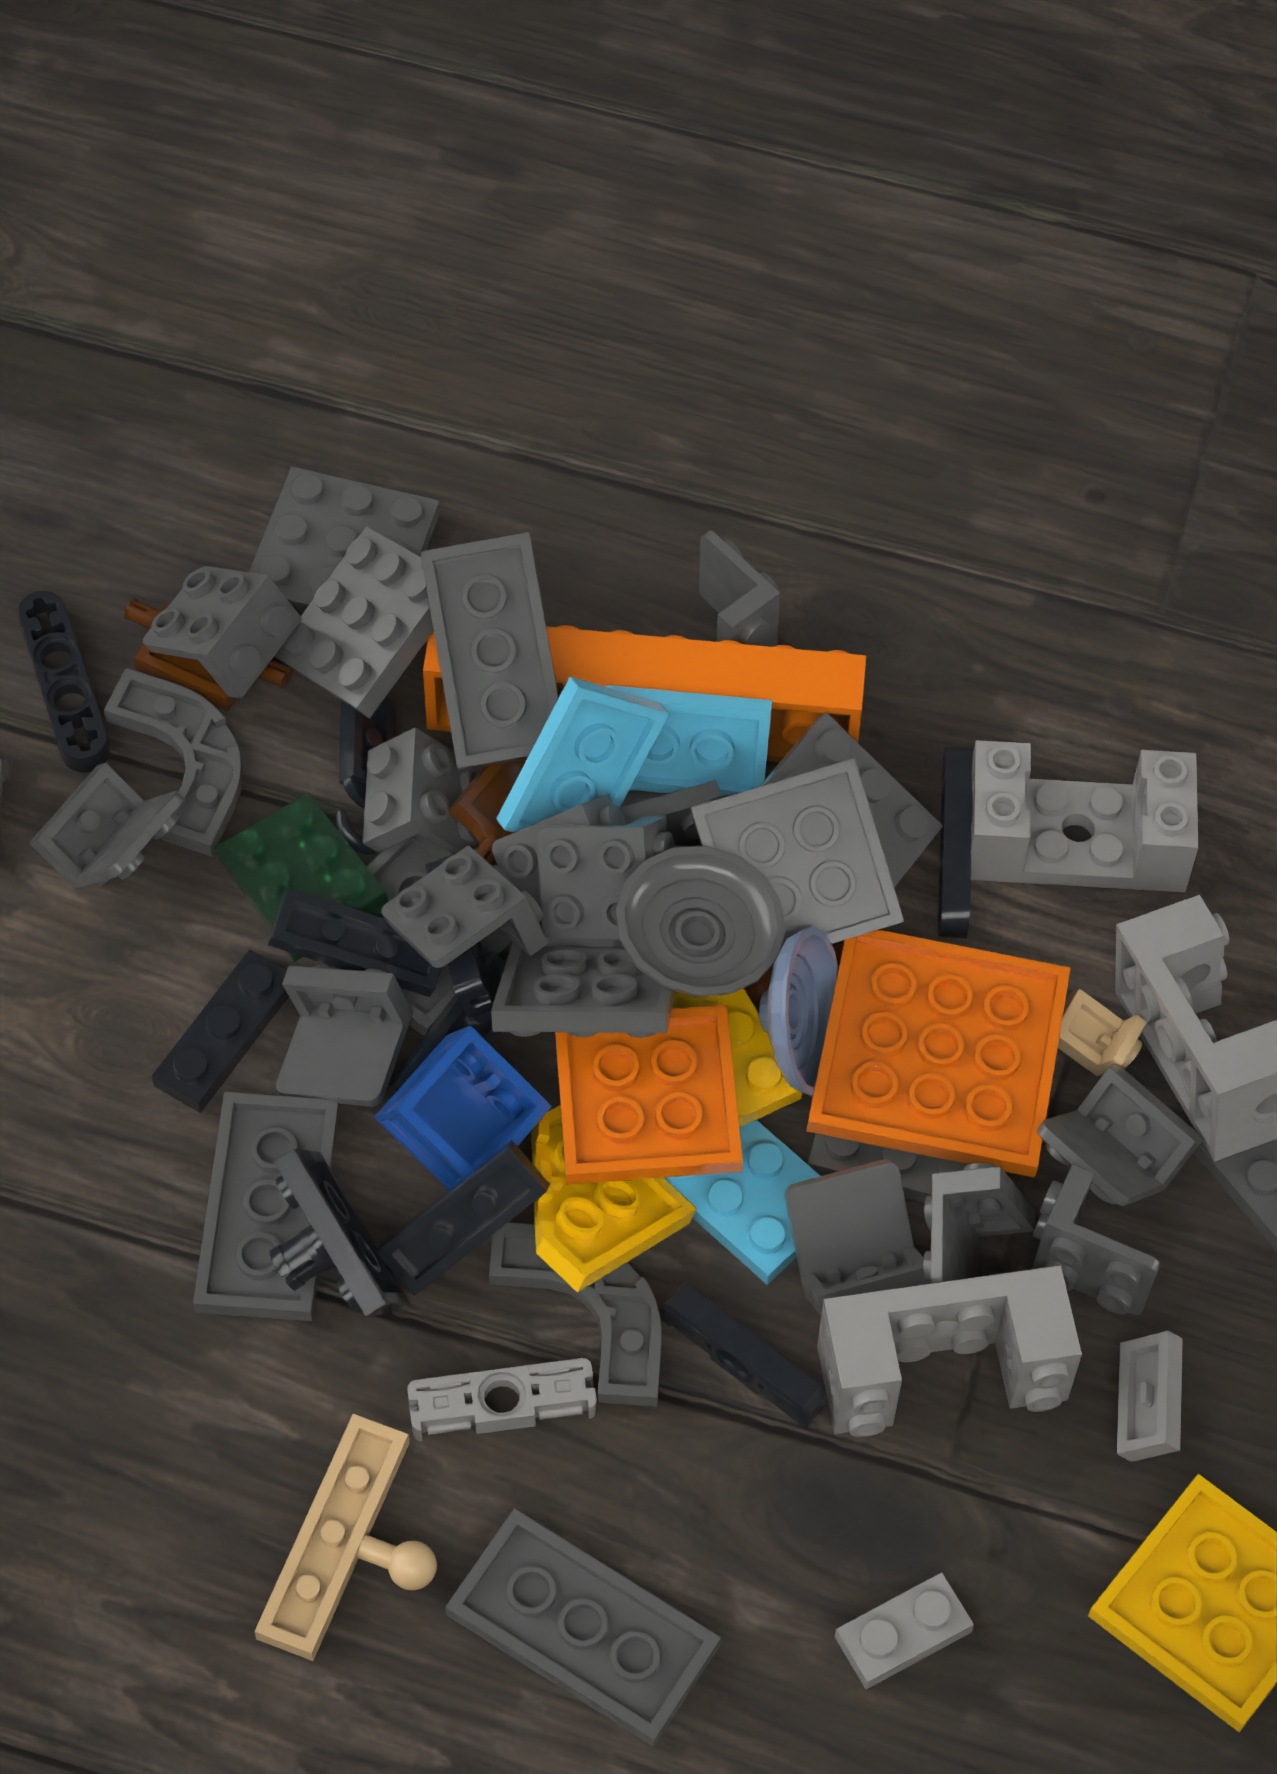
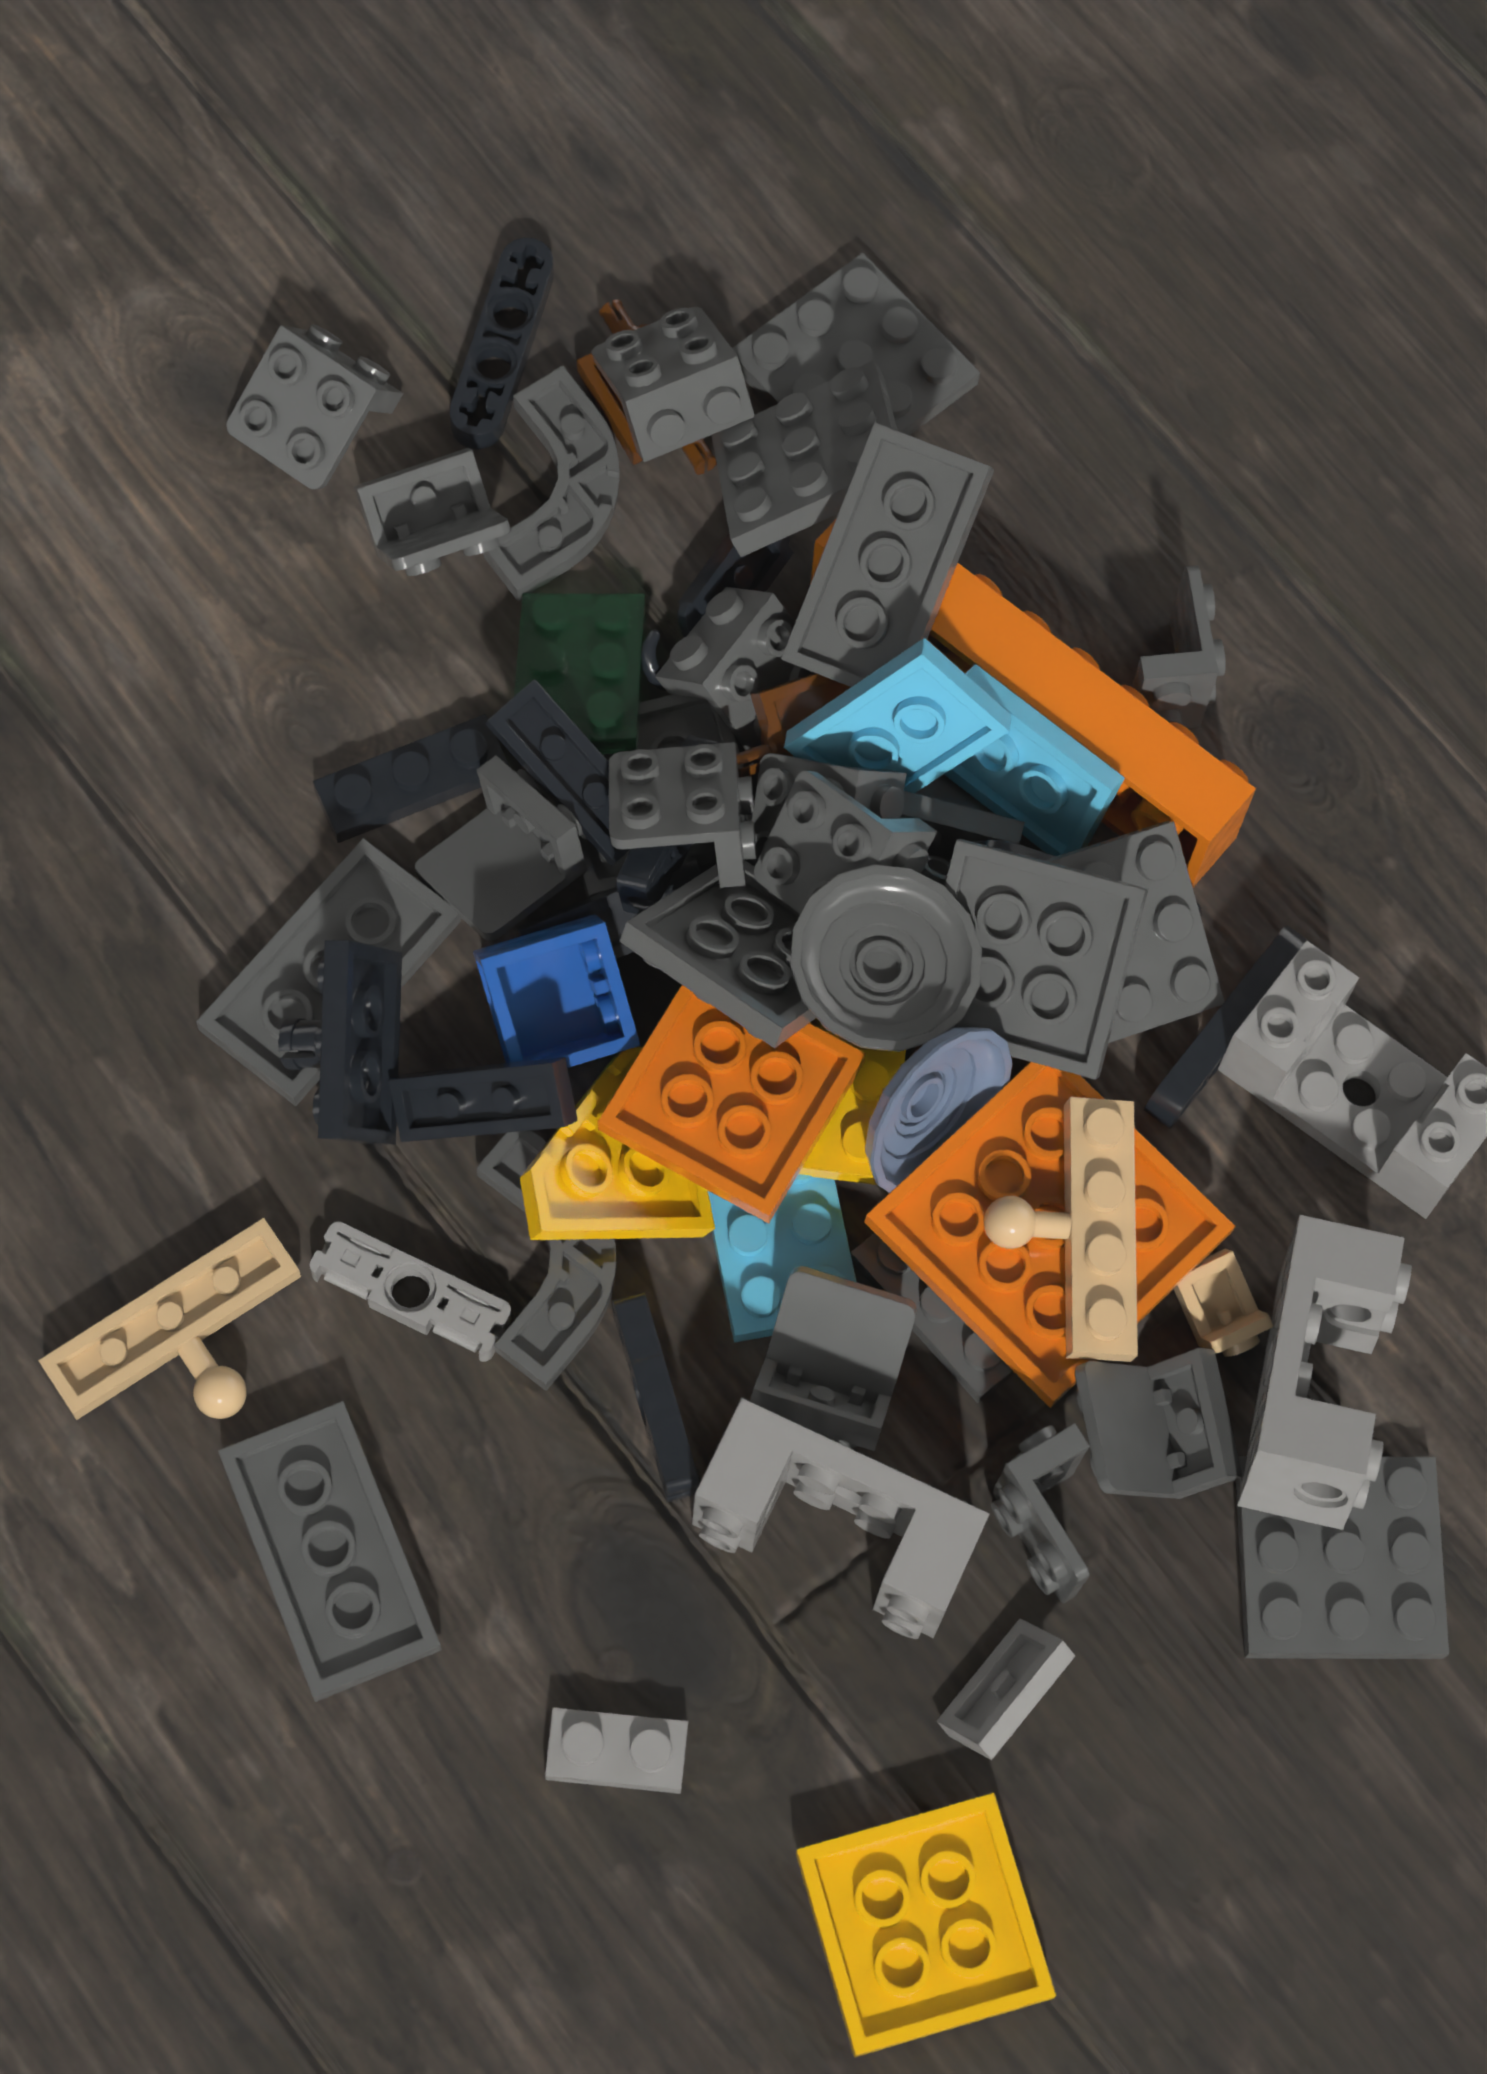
camera: 30 degrees right, 10 degrees up
dark grey bracket [923,1163,1035,1284] -> none
none -> tan plate [984,1097,1138,1362]

